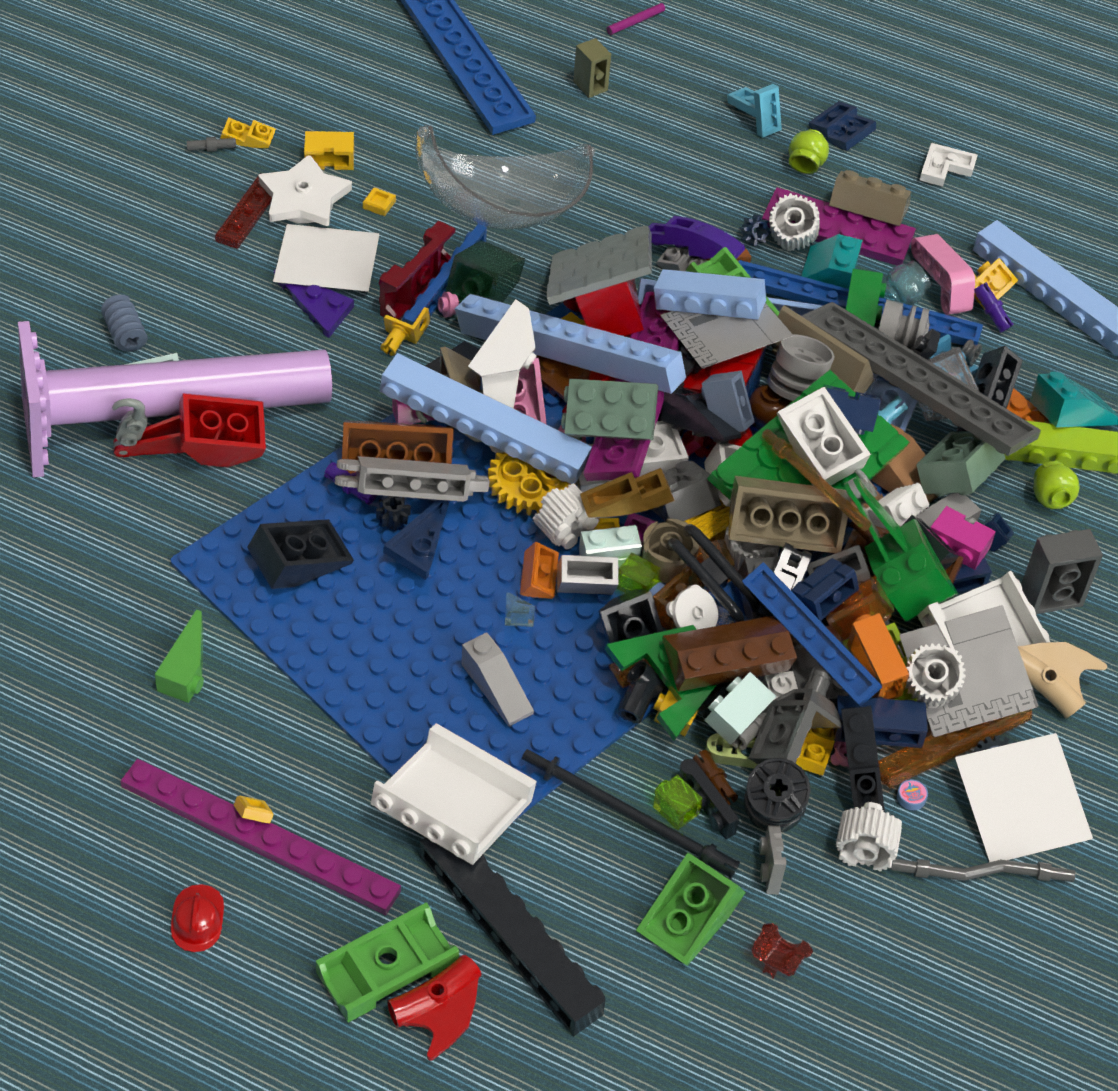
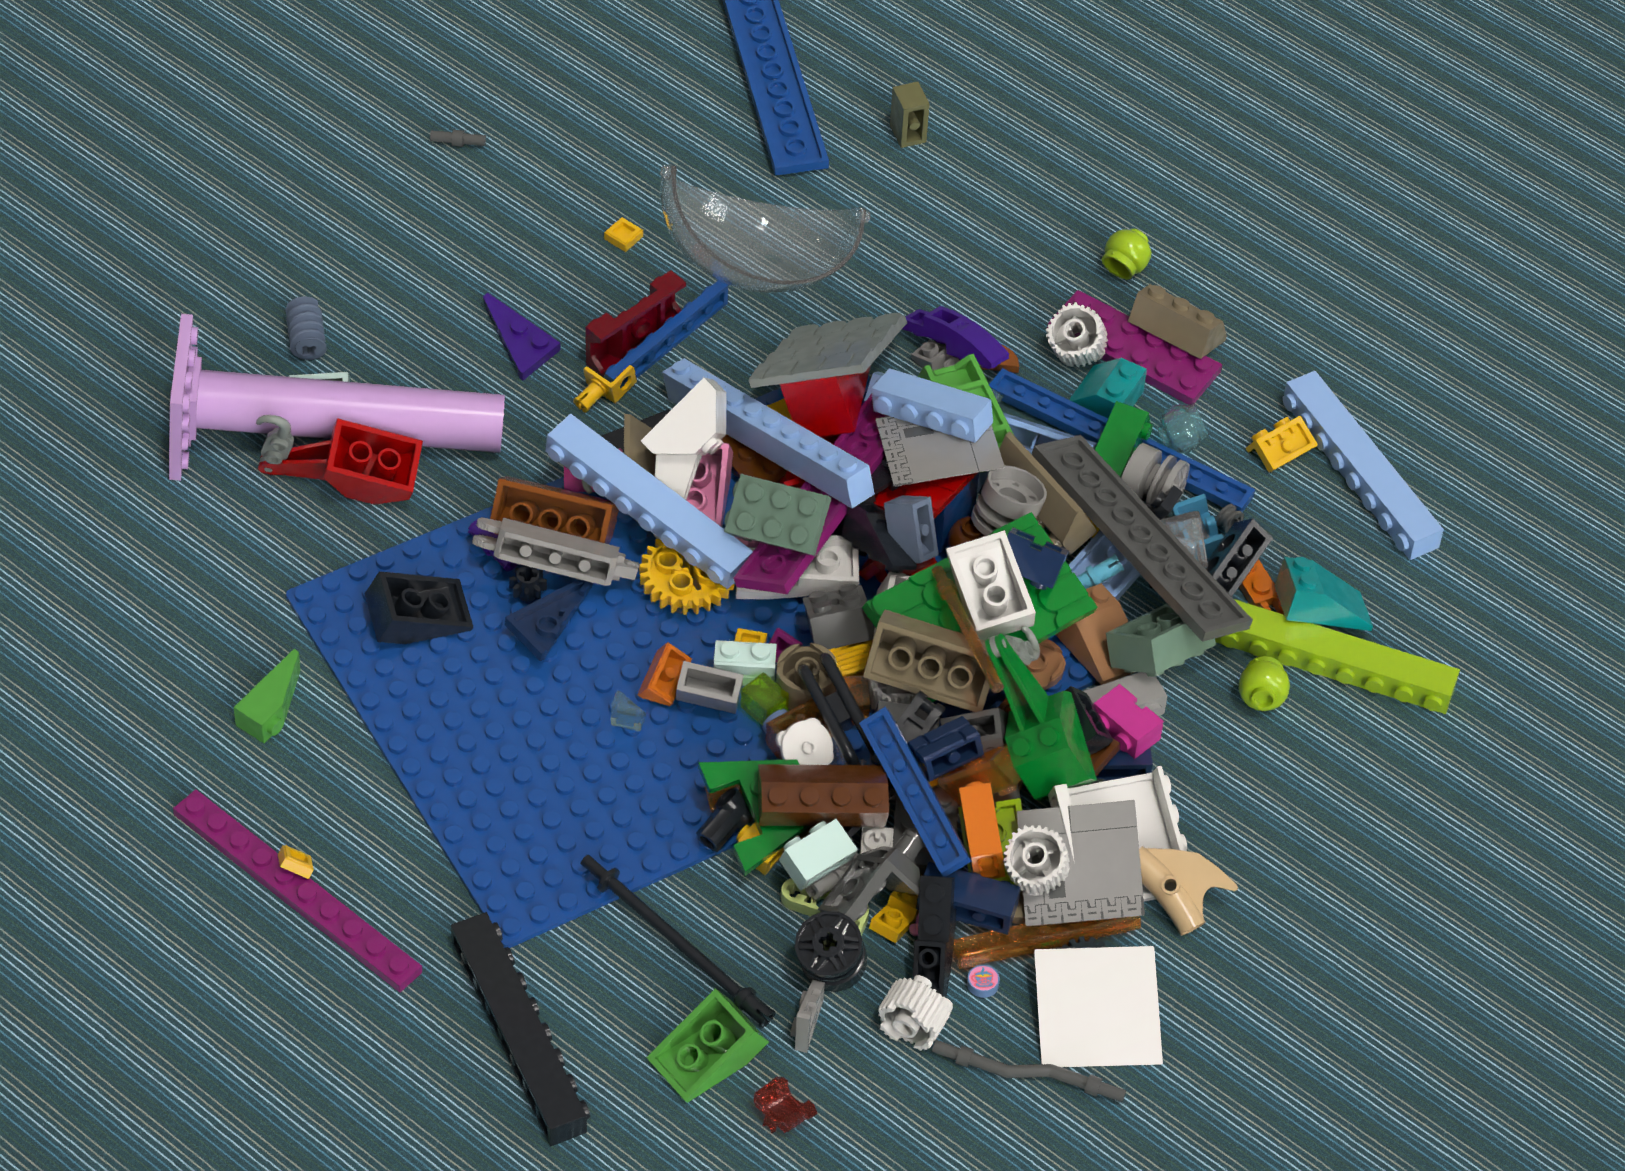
camera: 15 degrees right, 0 degrees up
red piece [171,884,224,952] -> none
clear red tile [215,173,272,249] -> none
yellow slope [220,117,276,148] -> none
white plate [259,155,352,226] -> none
white sticker [273,224,379,291] -> none
yellow brick [304,131,354,170] -> none
bright green piece [316,902,459,1023] -> none
white panel [371,723,537,865] -> none
red pin [387,955,482,1061] -> none
bright pink plate [438,292,459,317] -> none
clear green slope [445,240,525,304] -> none
light grey slope [462,632,534,726] -> none
white brick [532,483,599,549] -> none
pearl gold slope [580,468,675,518] -> none
black slope [598,589,663,665] -> none
magenta bar [606,3,665,35] -> none
clear neon green brick [653,775,702,831] -> none
black plate [678,759,739,839] -> none
reddish brown pin [692,750,738,806] -> none
medium azure bracket [727,84,782,138] -> none
dark blue gear [739,215,771,246] -> none
dark blue slope [809,101,876,151] -> none
white brick [866,483,929,529] -> none
bright pink beam [911,234,975,315] -> none
white plate [920,143,977,186] -> none
dark purple pin [974,282,1014,333] -> none
dark blue slope [981,513,1014,552] -> none
dark grey brick [1021,529,1103,614] -> none

